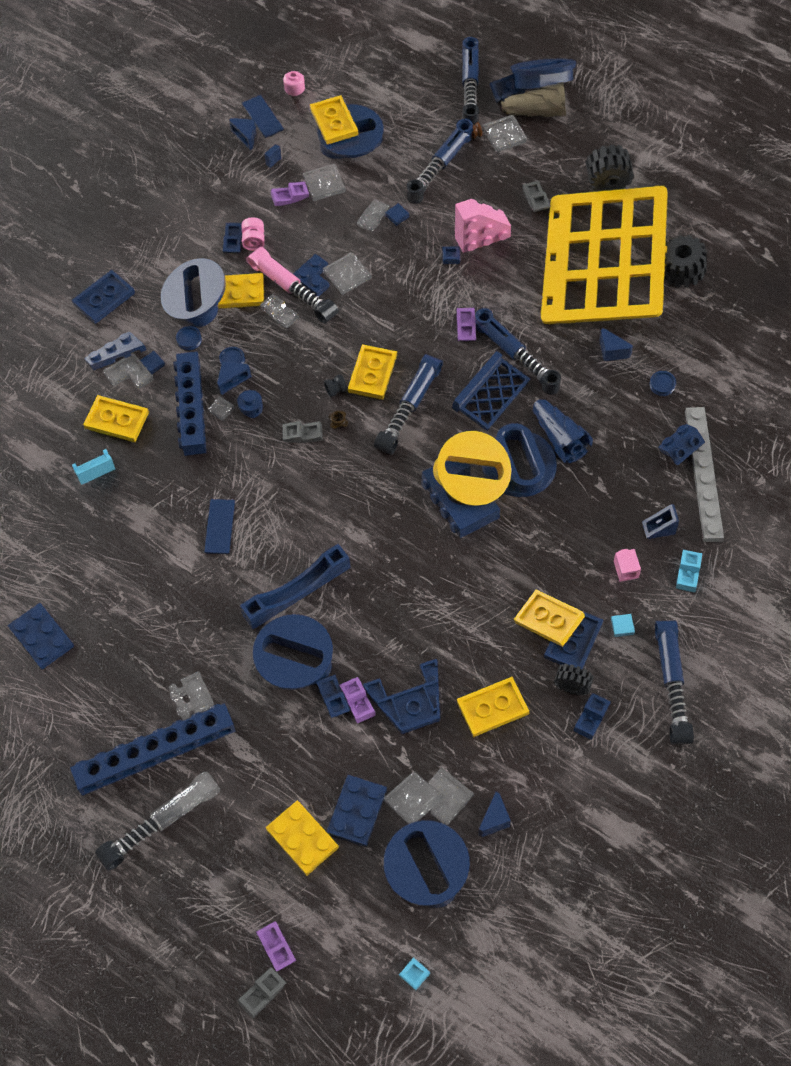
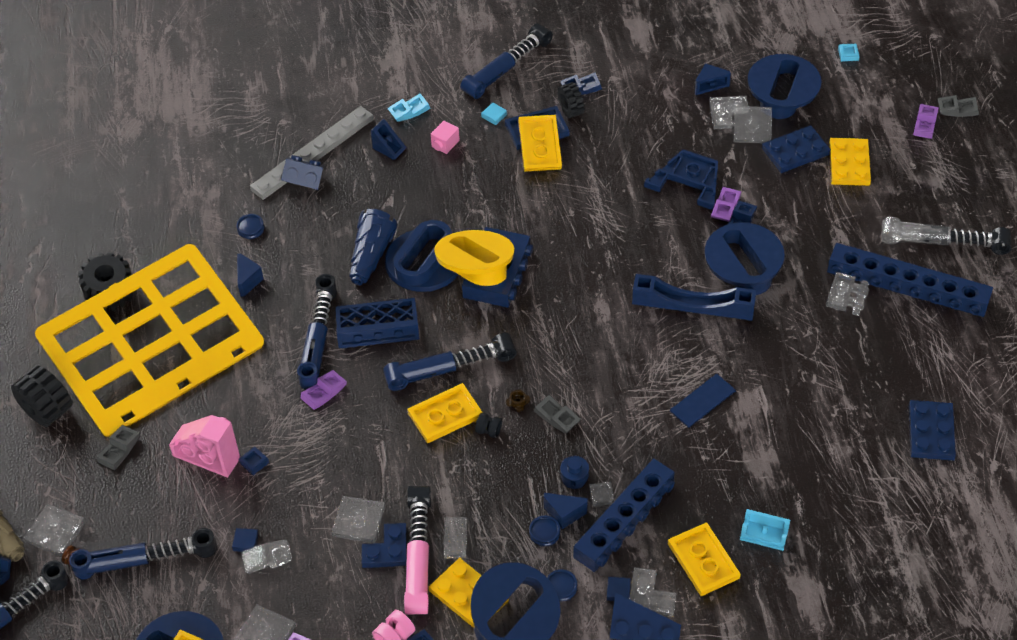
camera: 135 degrees left, 10 degrees down
yellow plate [457,677,529,737] -> none

